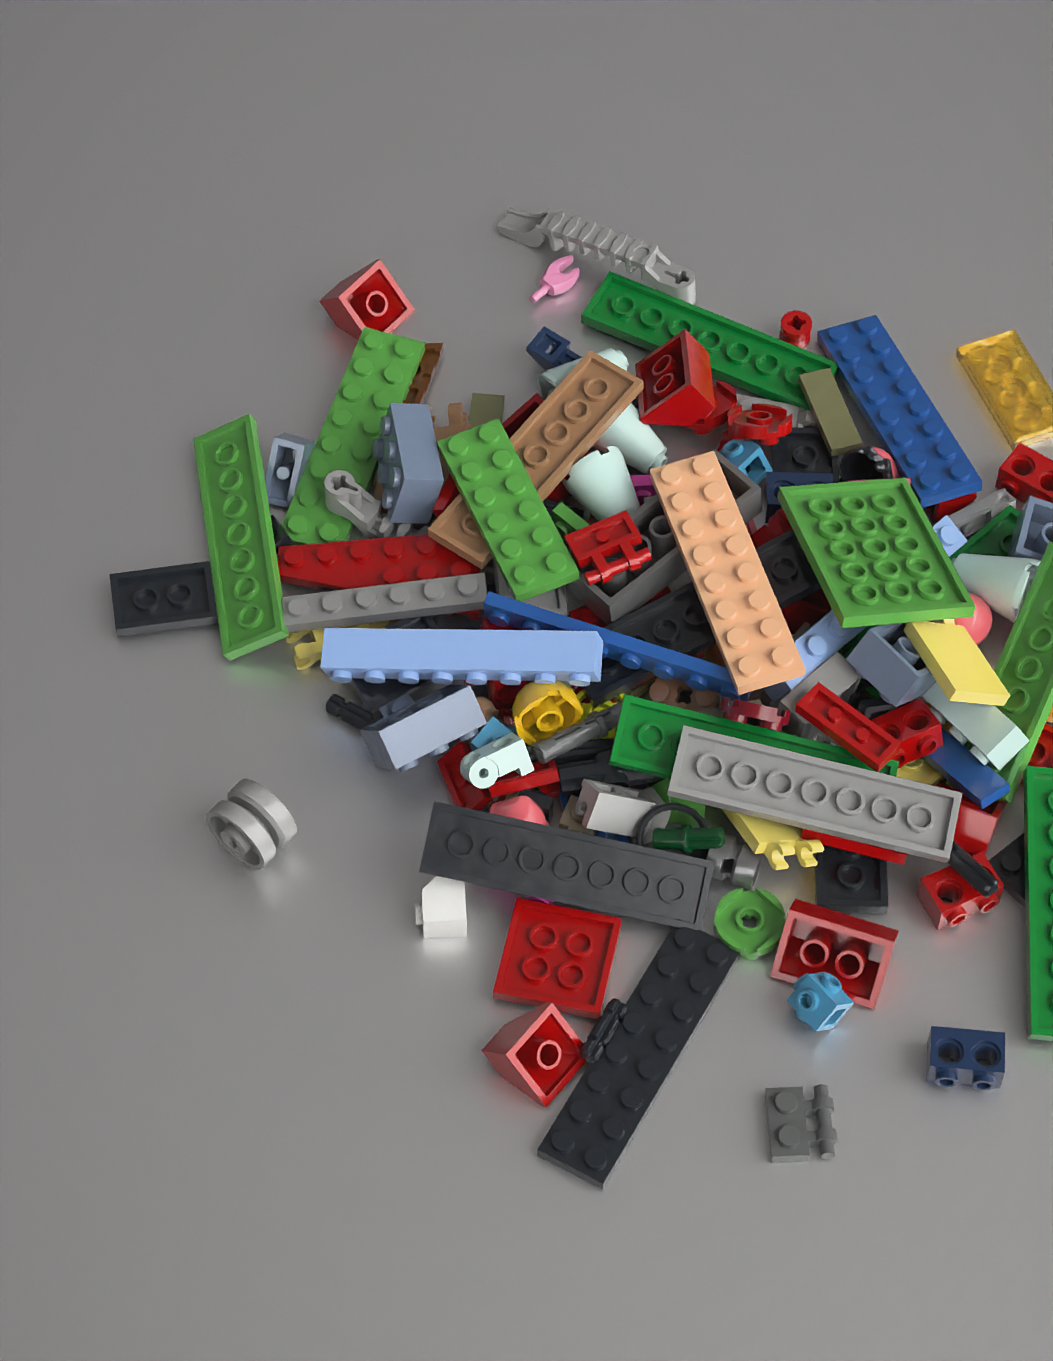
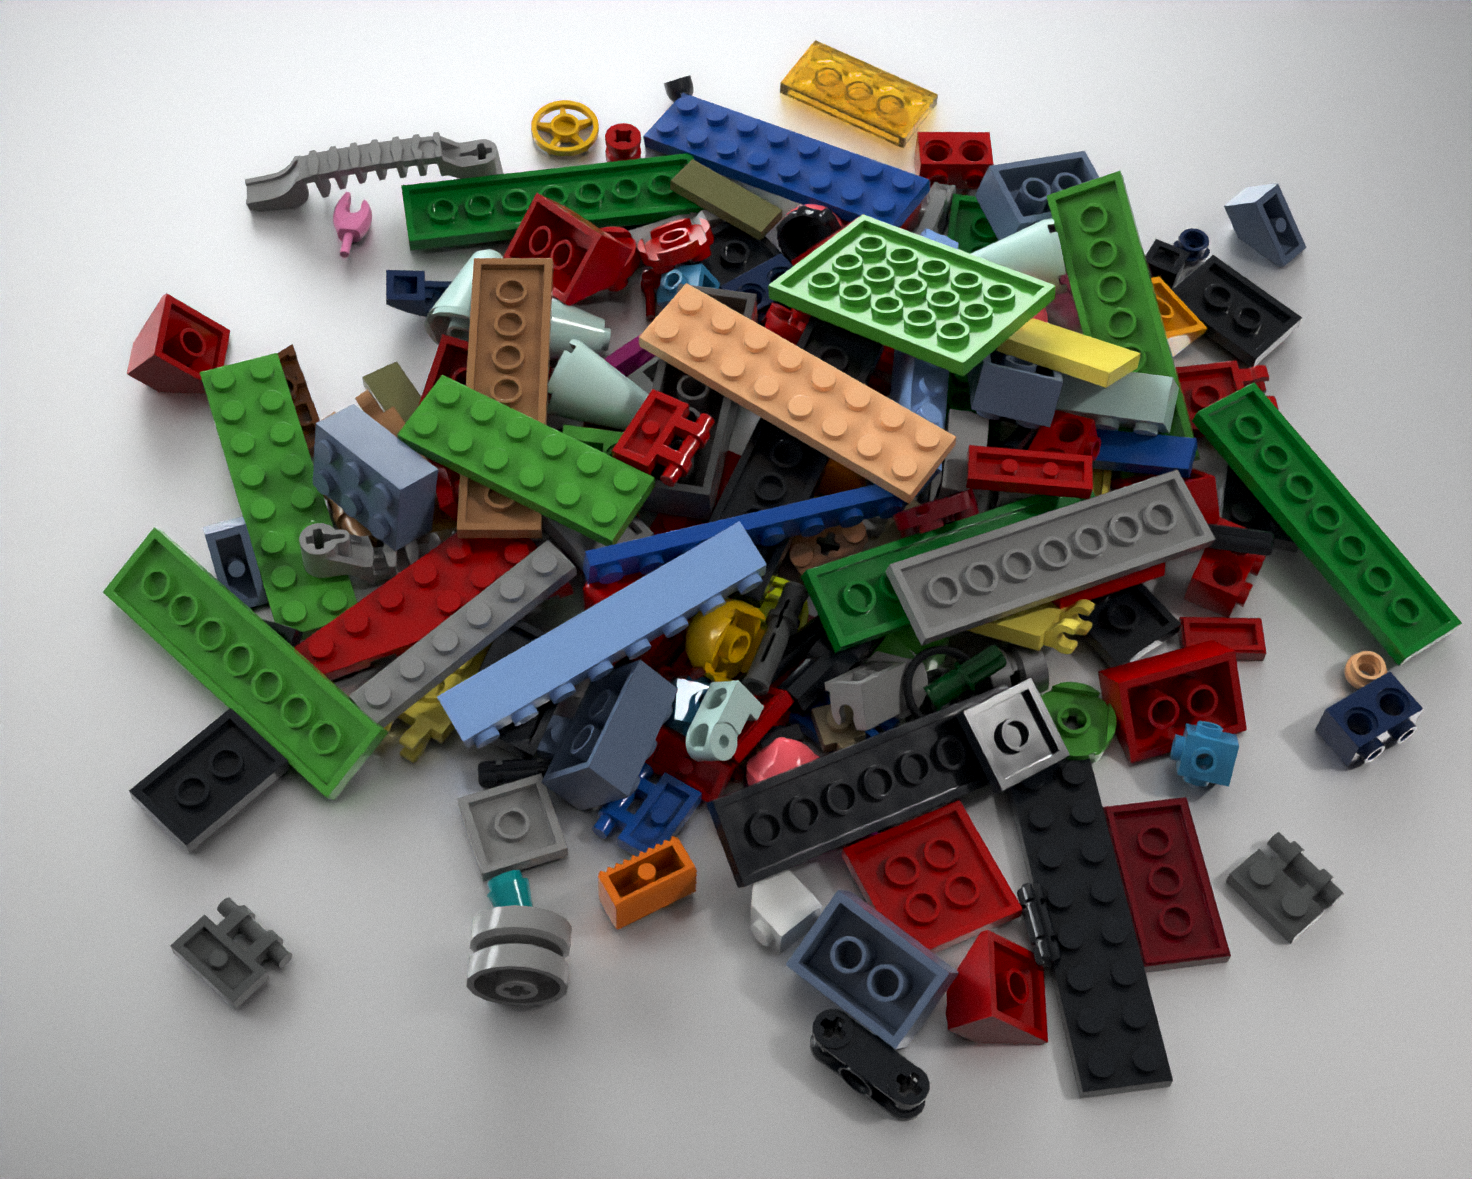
camera: 40 degrees left, 0 degrees up
none -> dark grey plate [170,897,293,1010]
none -> light grey plate [457,773,568,882]
none -> teal cone [487,870,533,907]
none -> yellow wheel [531,100,599,156]
none -> blue plate [592,763,702,857]
none -> orange brick [598,836,697,930]
none -> black hinge [663,75,694,102]
none -> sand blue brick [786,890,959,1050]
none -> black piece [810,1009,930,1121]
none -> plate [956,678,1070,794]
none -> dark red tile [1103,797,1231,973]
none -> red tile [1178,617,1267,661]
none -> light nougat plate [1344,651,1387,690]

